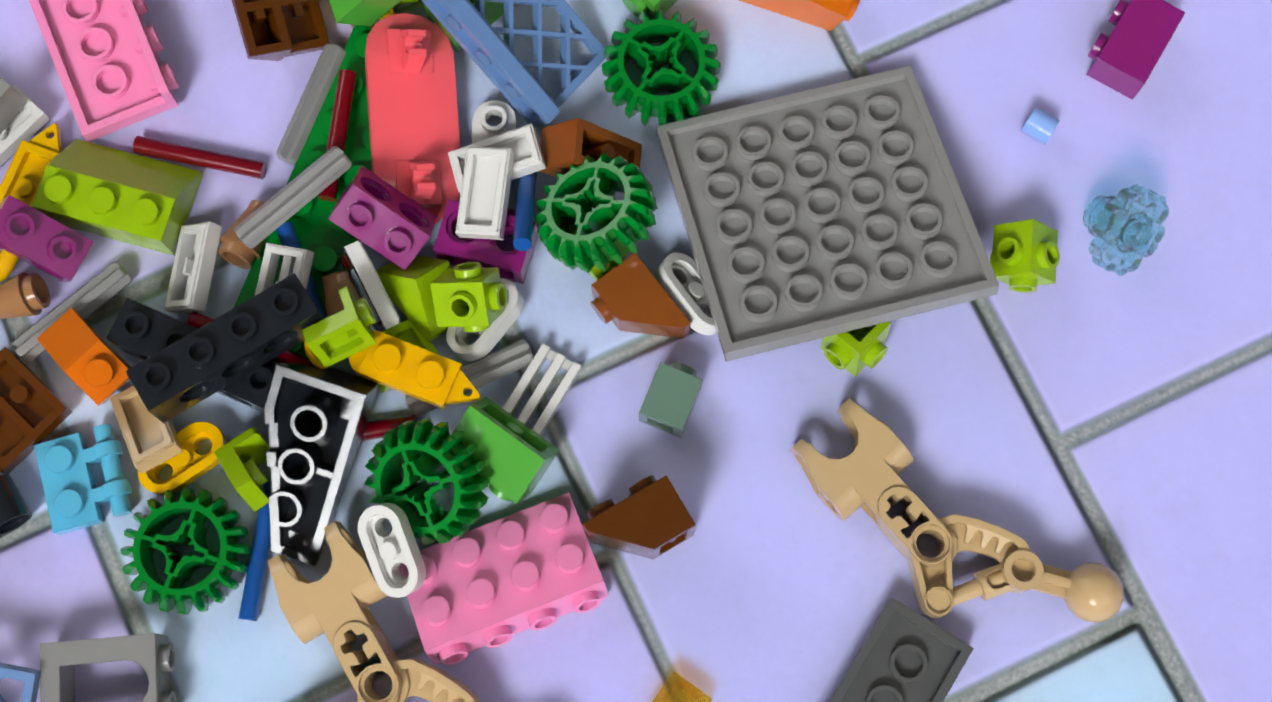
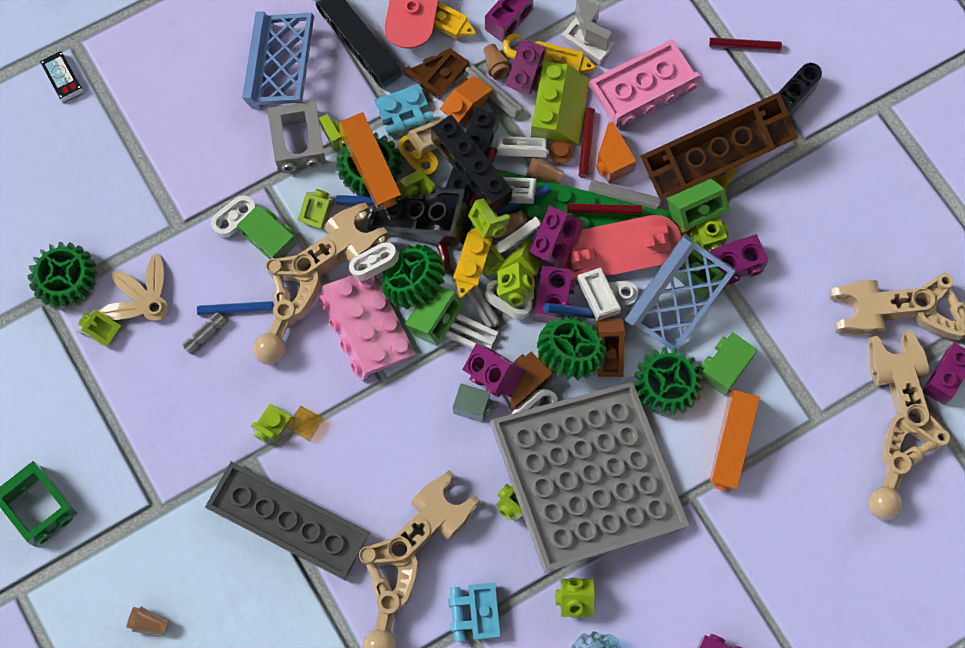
camera: 85 degrees right, 5 degrees down
light grey axle [234,146,352,249] -> none
white tile [455,146,515,240] -> none
reddish brown slope [583,475,696,559] -> none
light blue piece [1021,107,1059,145] -> none
none -> lime bracket [298,189,335,229]
none -> lime bracket [319,114,346,151]
none -> orange slope [339,112,401,209]
none -> medium azure plate [448,583,500,642]
none -> magenta brick [462,343,526,397]
none -> dark orange plate [549,140,573,164]
none -> orange slope [596,121,636,183]

